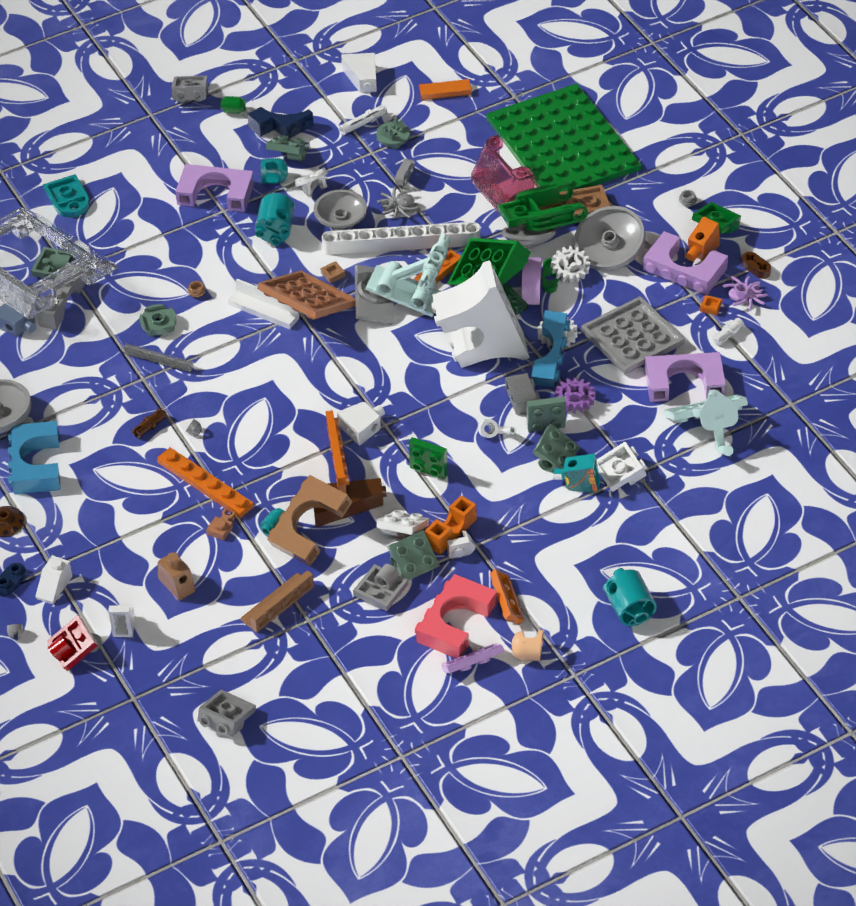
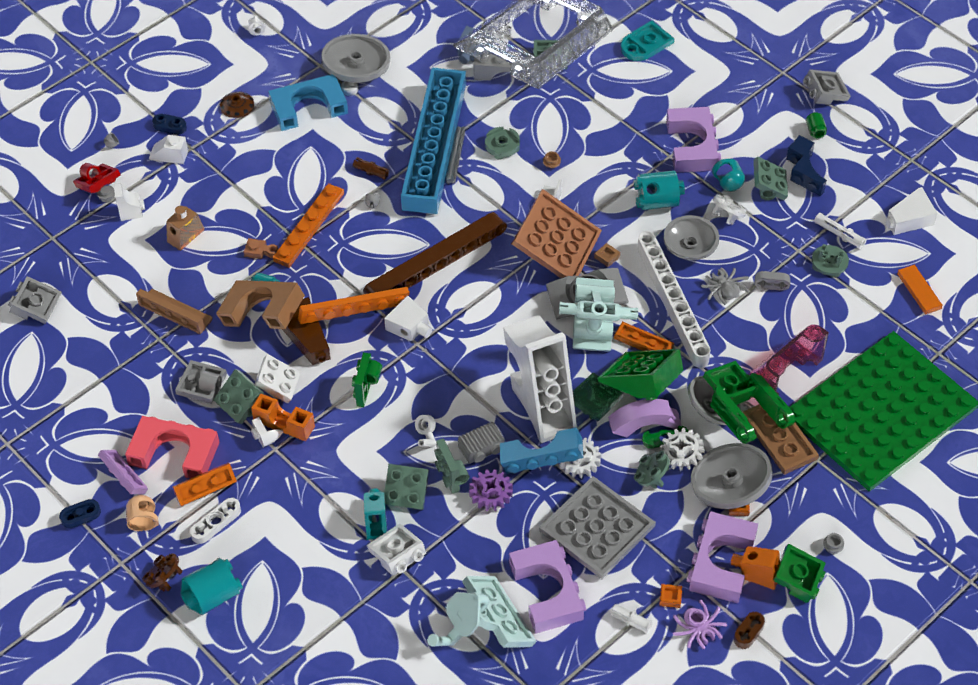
camera: 75 degrees right, 5 degrees up
none -> dark blue plate [59,499,101,528]
none -> reddish brown plate [142,553,183,591]
none -> white beam [190,498,241,544]
none -> reddish brown beam [363,212,507,294]
none -> dark azure brick [401,68,466,214]
none -> sand green plate [634,451,670,489]

